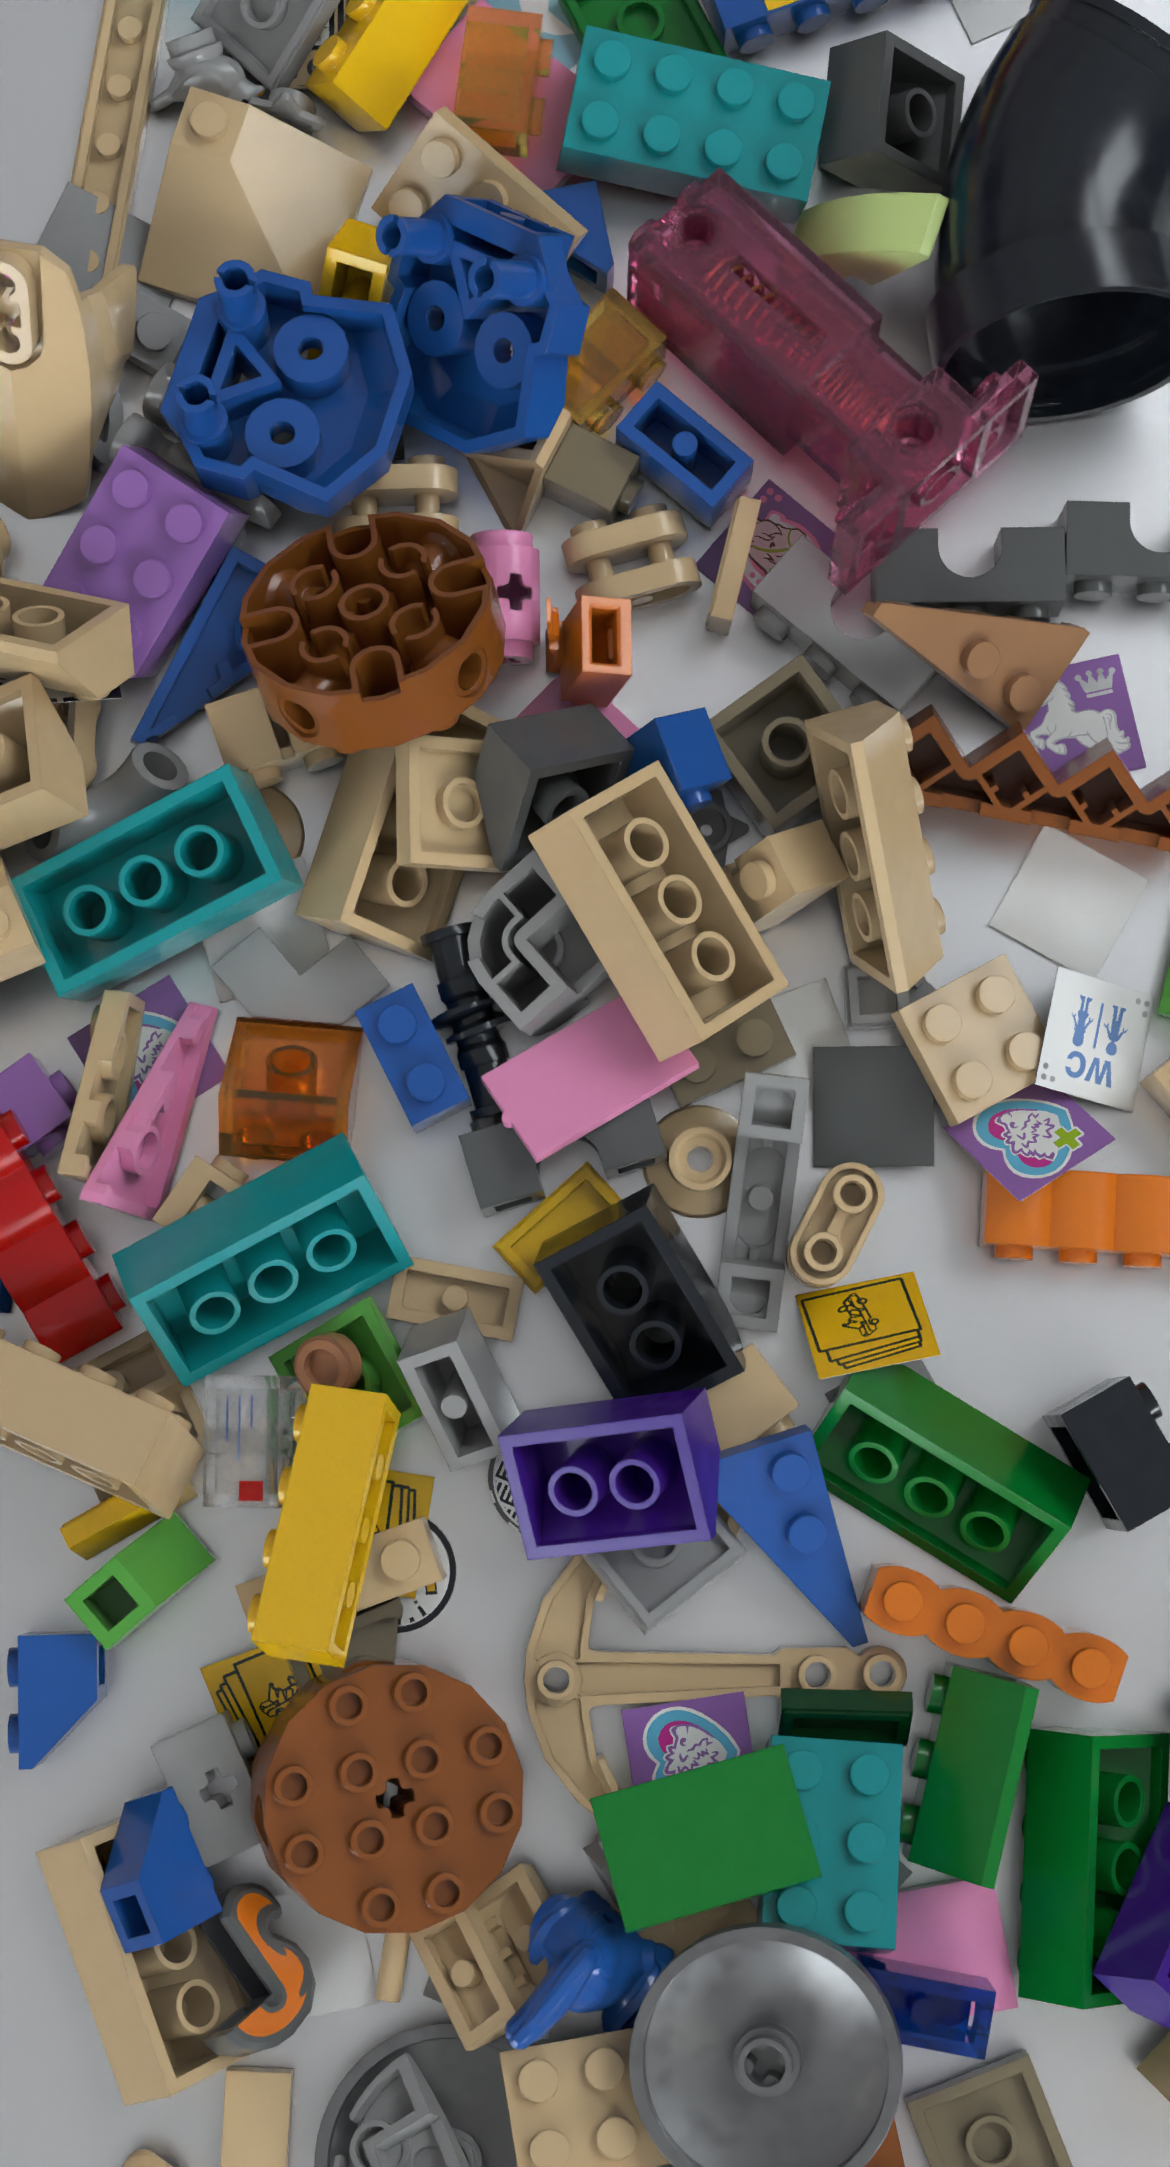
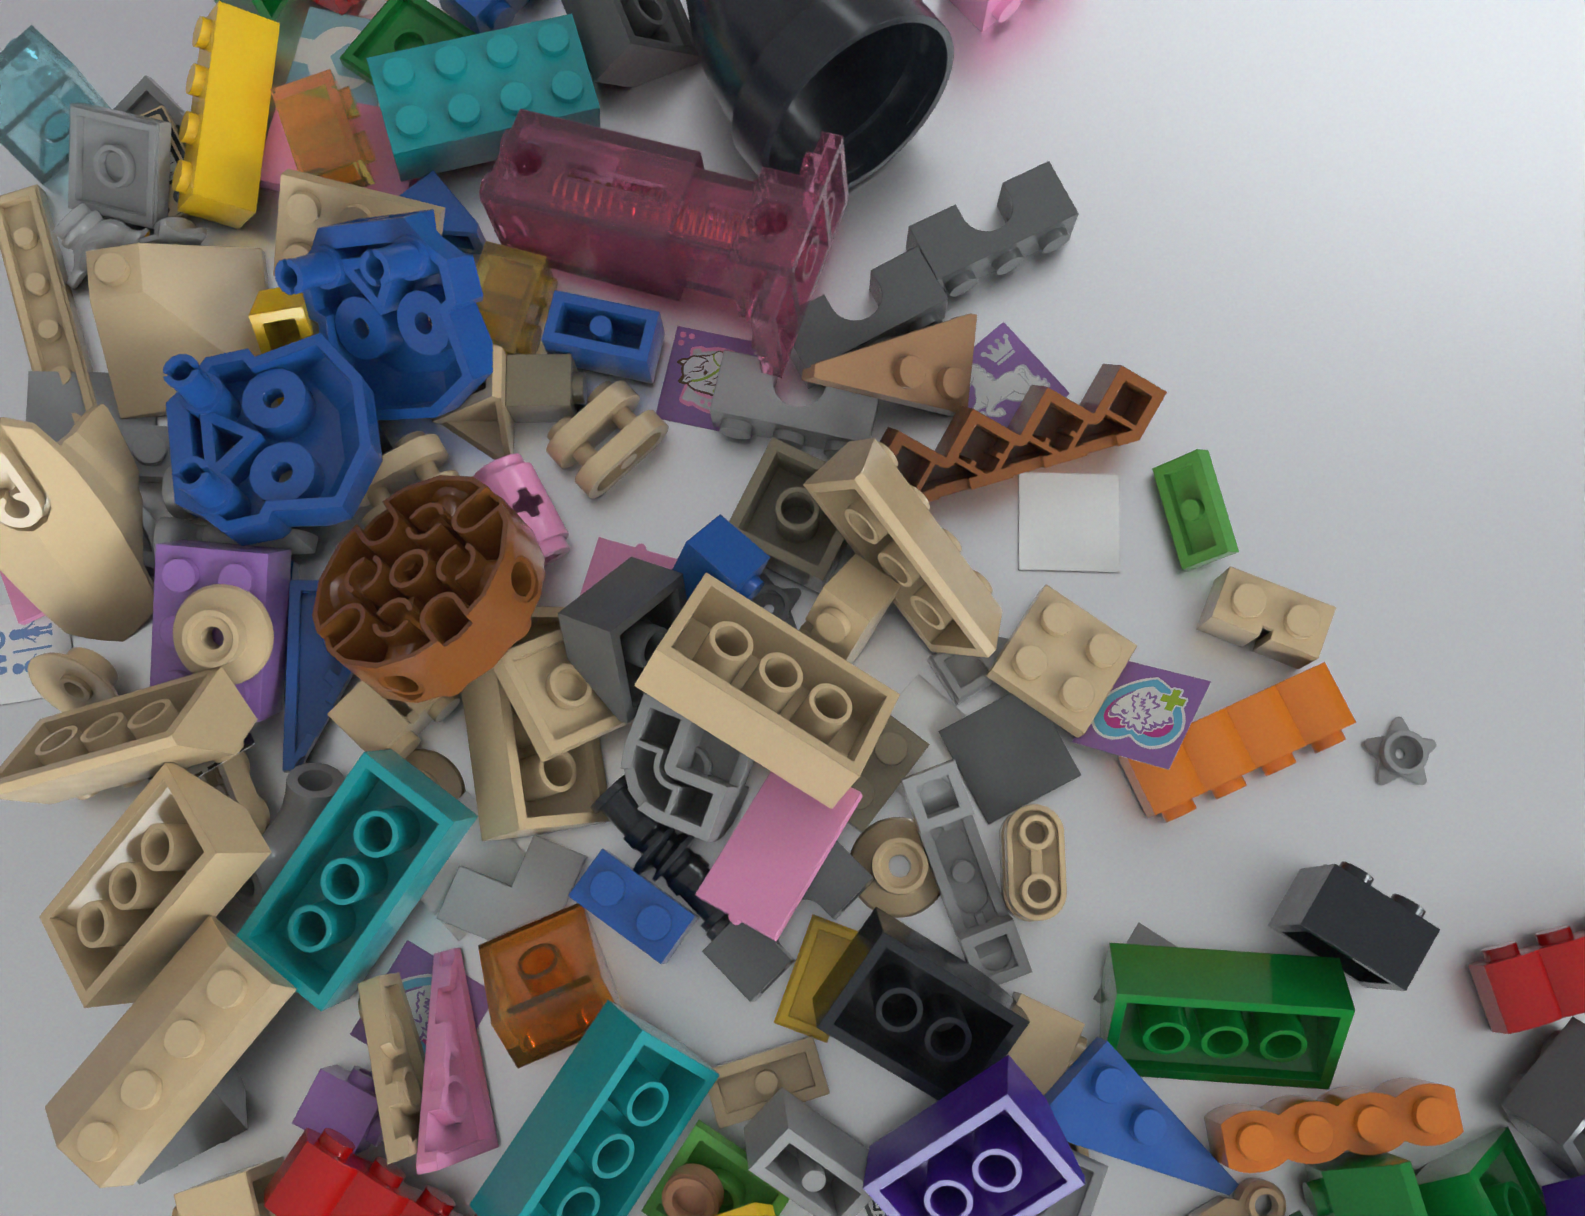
camera: 25 degrees left, 5 degrees down
tan bracket [152,1154,249,1227] -> none
orange piece [545,595,632,707] -> none
tan tile [705,495,762,636] -> none
yellowish green slope [782,192,949,289] -> none
yellow sticker [795,1271,941,1380] -> none
white sticker [1035,966,1155,1113] -> none
none -> tan piece [173,584,274,685]

